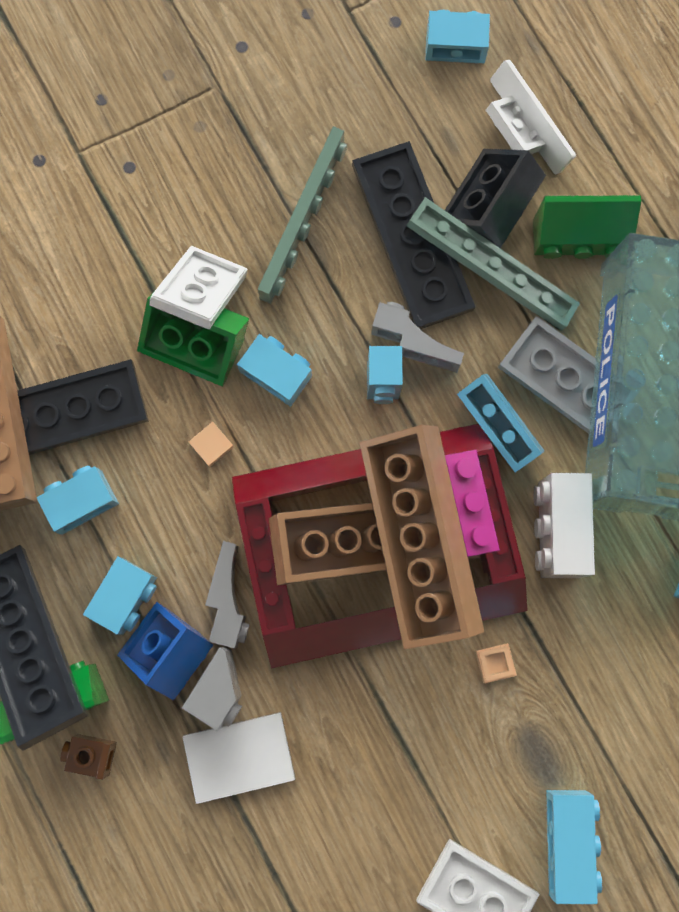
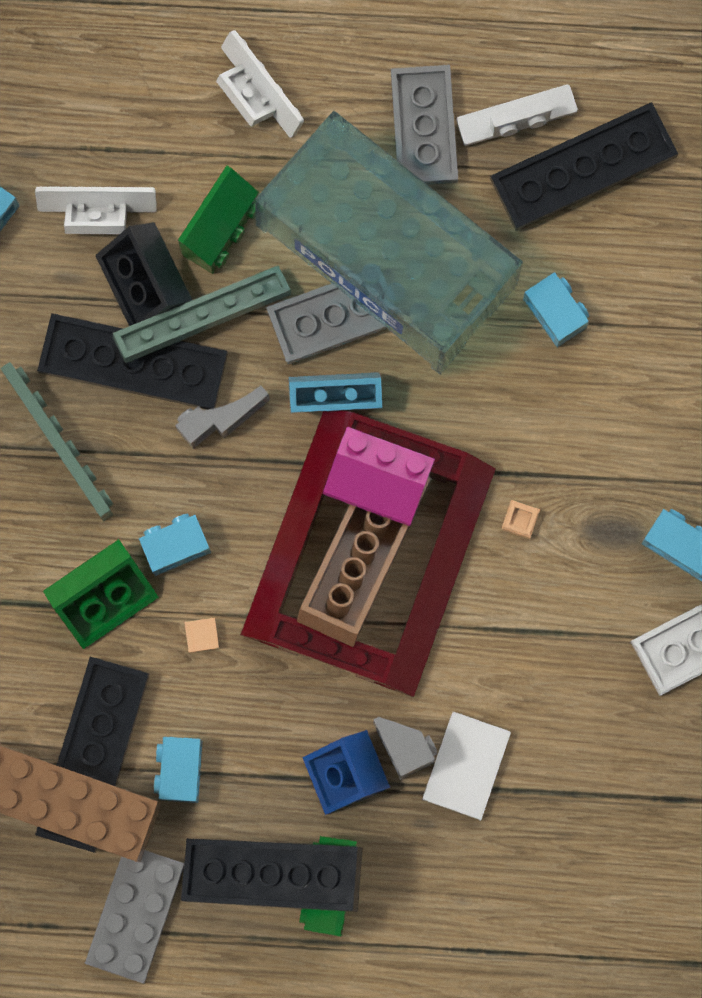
camera: 50 degrees left, 0 degrees up
reddish brown brick [60,734,117,780] -> none
medium azure brick [83,556,157,635] -> none
white tile [150,246,248,329] -> none
light grey slope [205,541,250,649] -> none
medium nougat brick [359,425,484,649] -> none
medium azure brick [367,346,403,404] -> none
white brick [534,473,595,578] -> none

